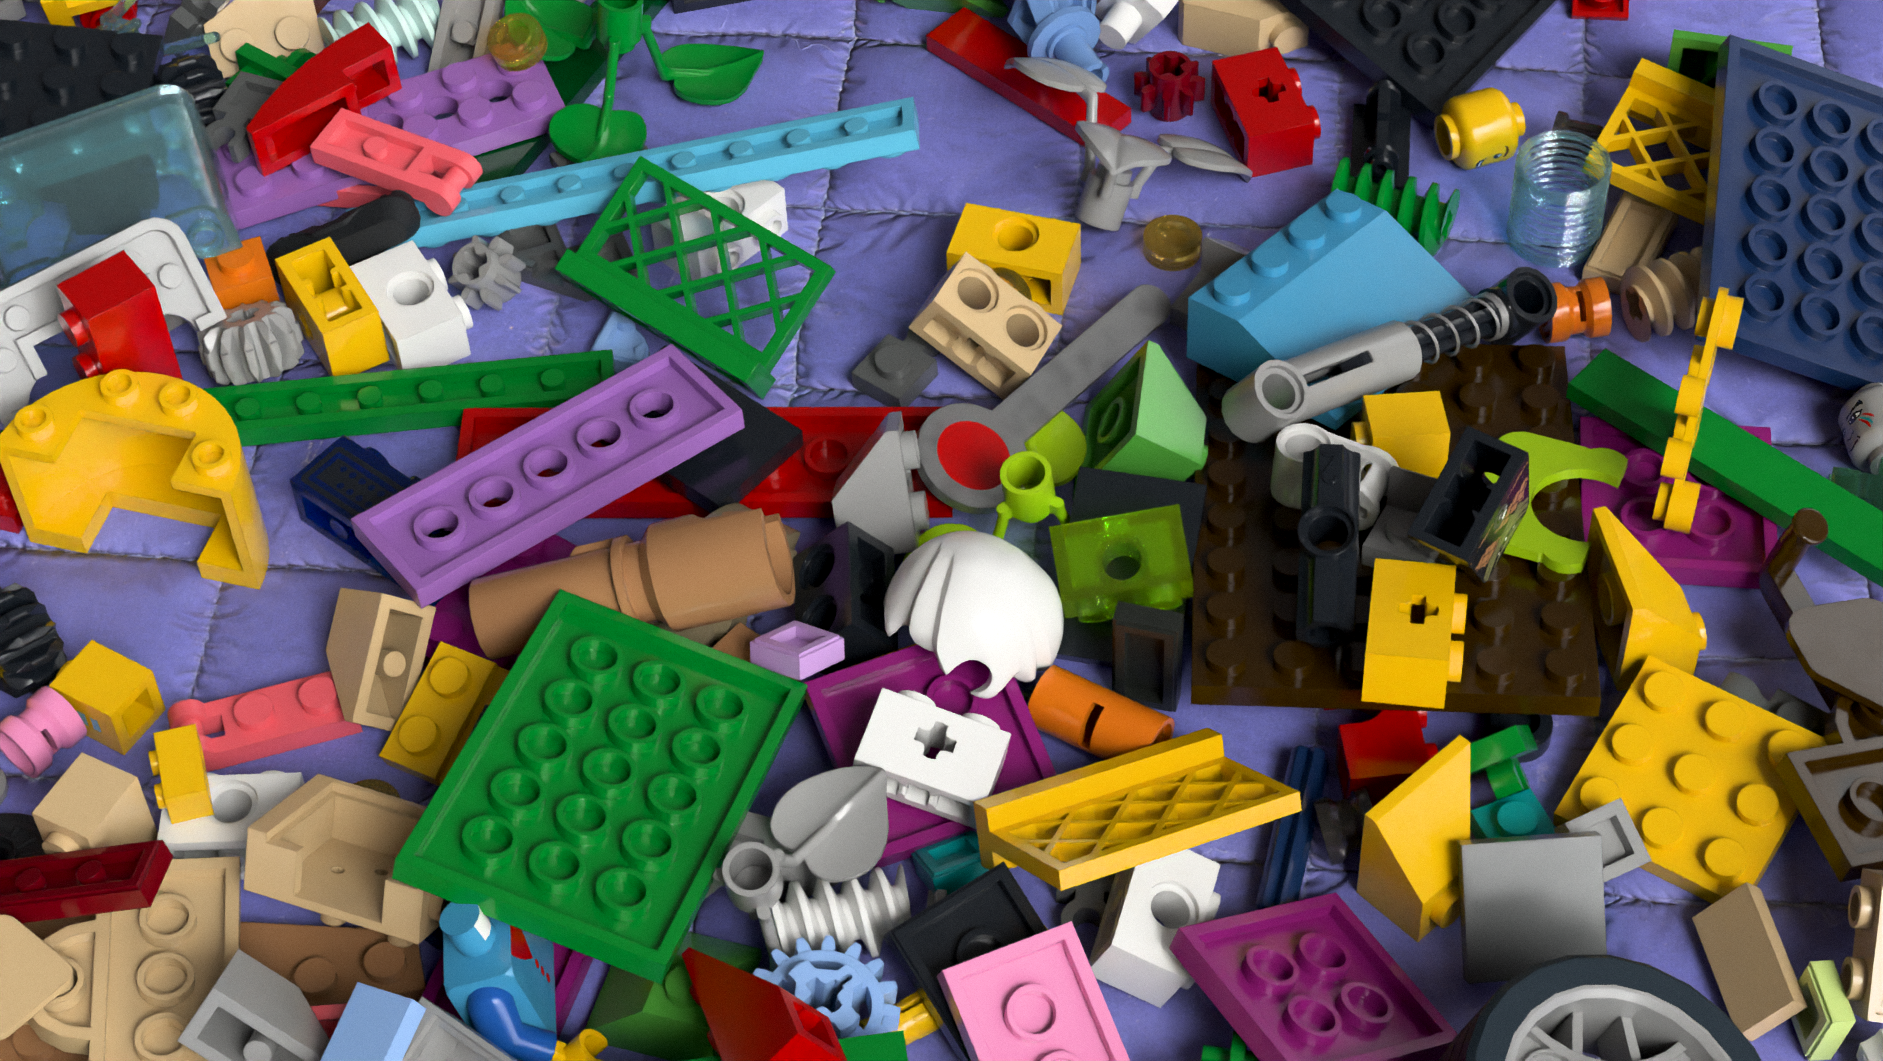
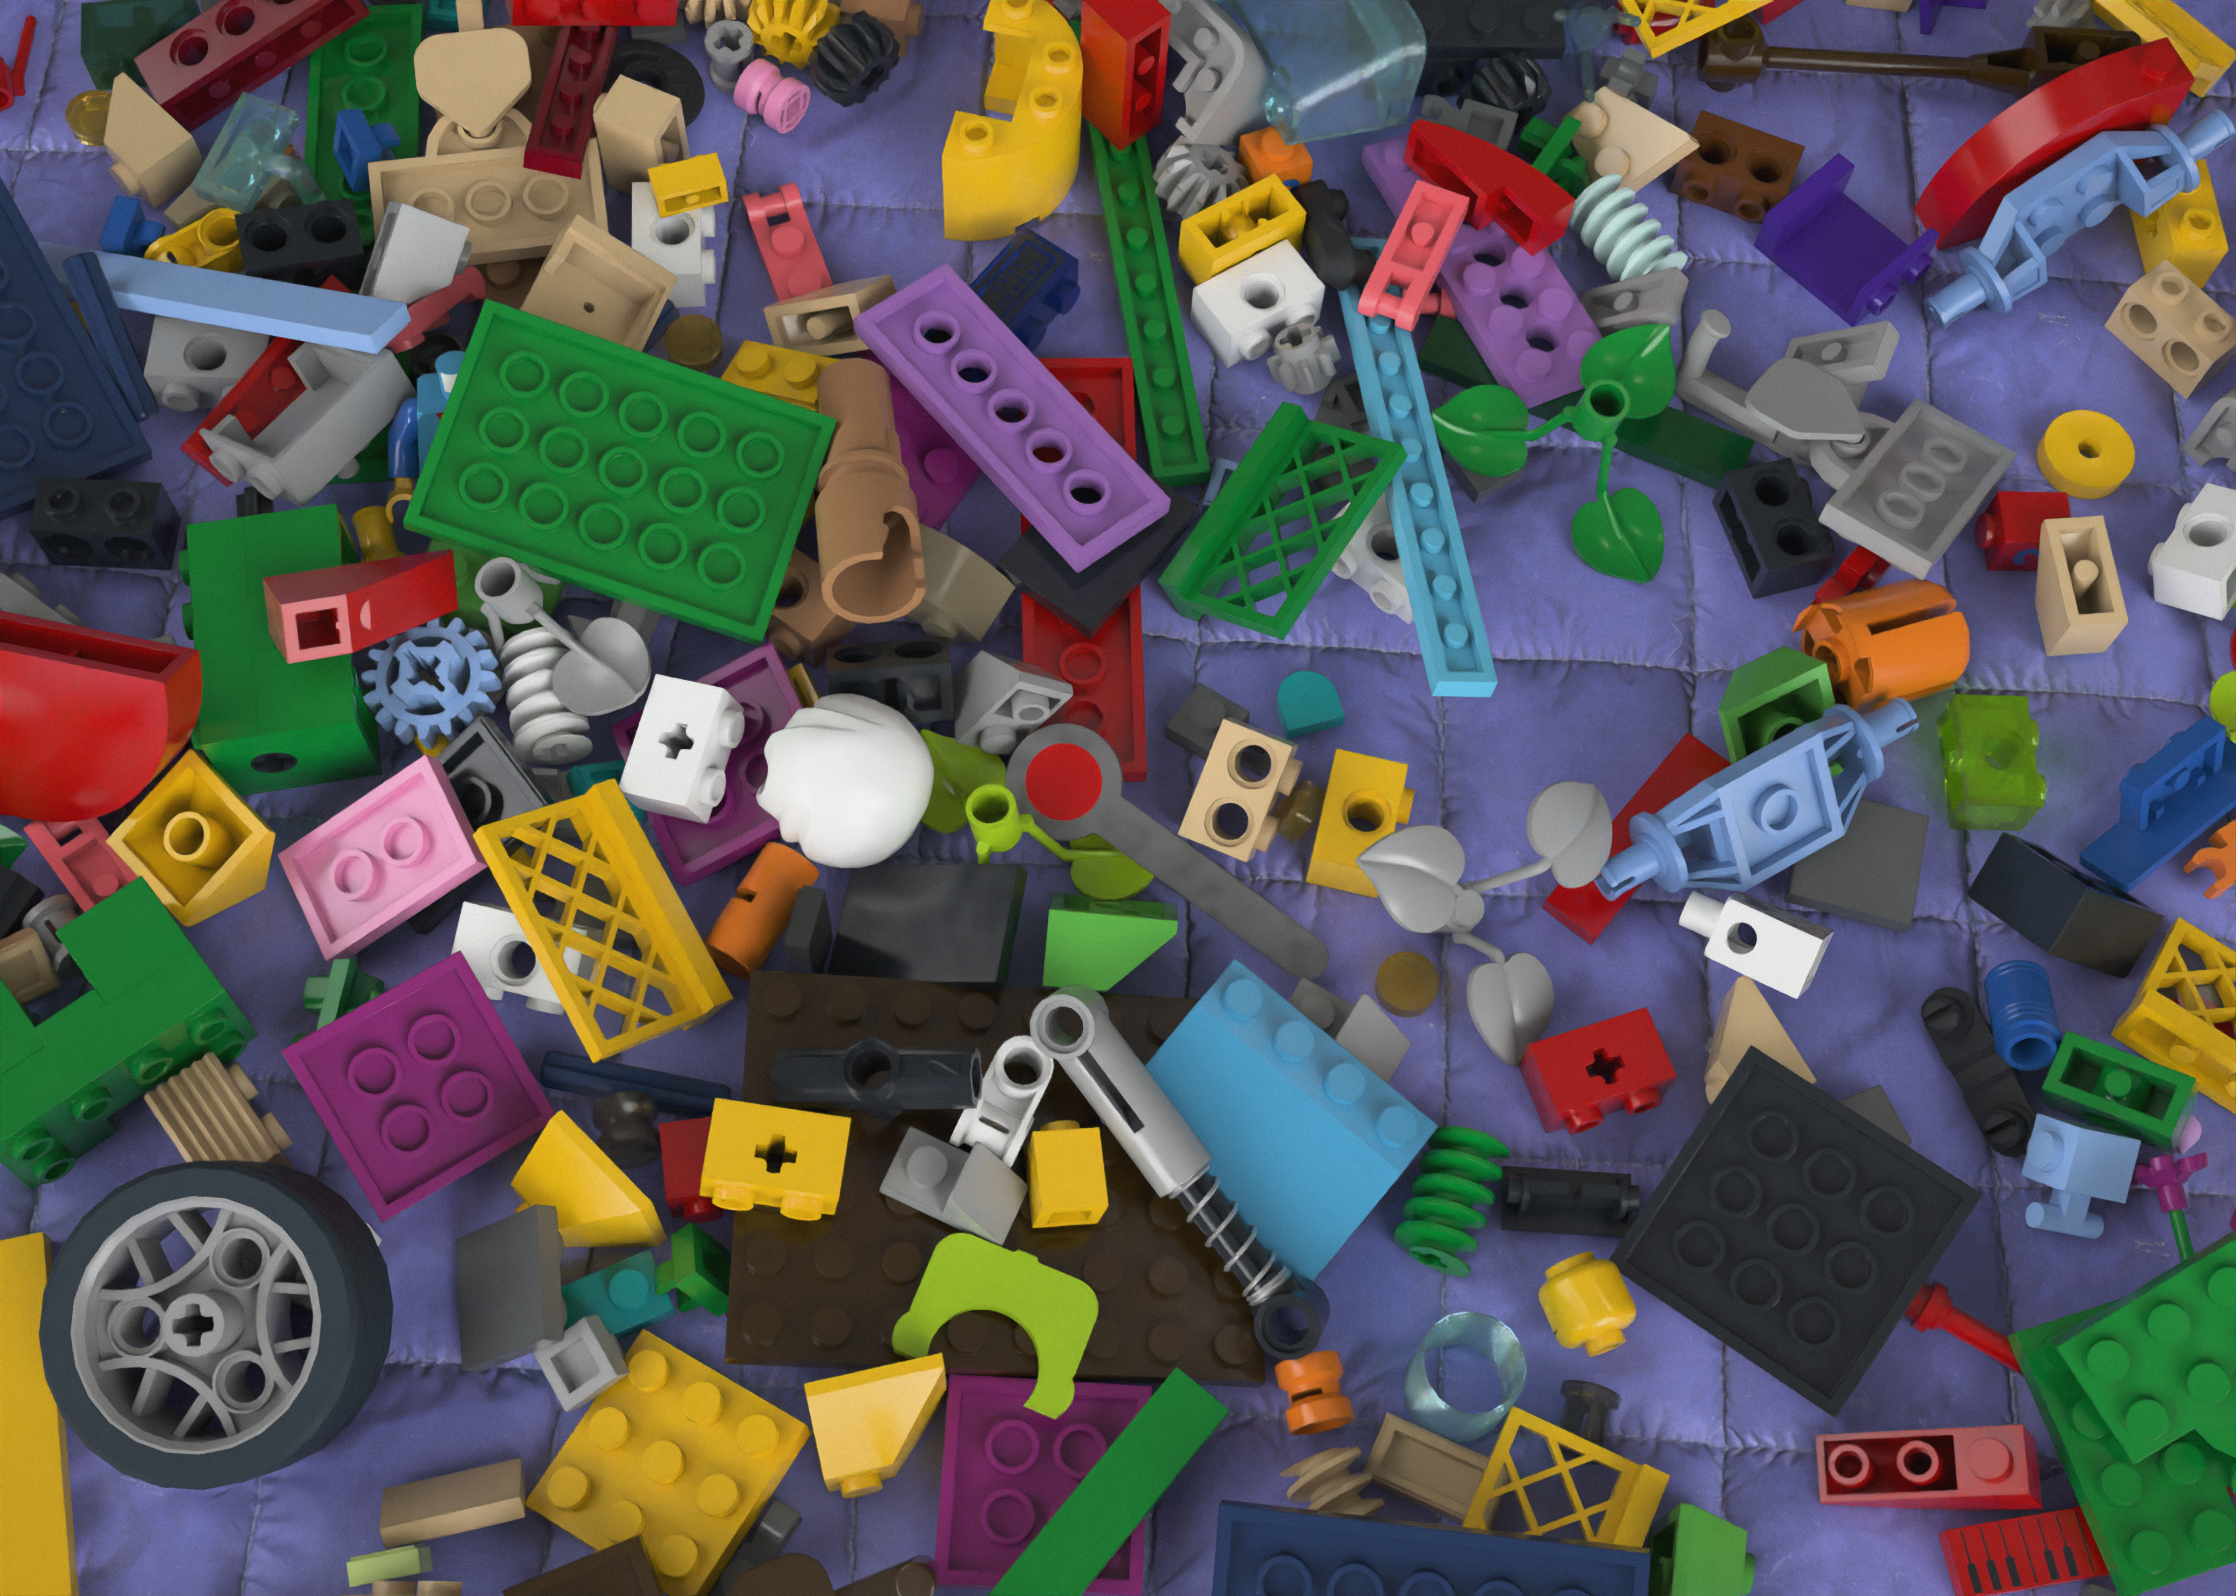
camera: 80 degrees right, 15 degrees up
yellow brick [49,640,166,755] -> none
clear yellow tile [487,13,548,71] -> none
lavender tile [750,620,845,681] -> none
clear neon green brick [1049,504,1194,623] -> none
dark red gear [1134,51,1205,122] -> none
black torso [1407,425,1529,584] -> none
yellow plant [1652,286,1744,534] -> none
none -> teal tile [1276,671,1345,739]

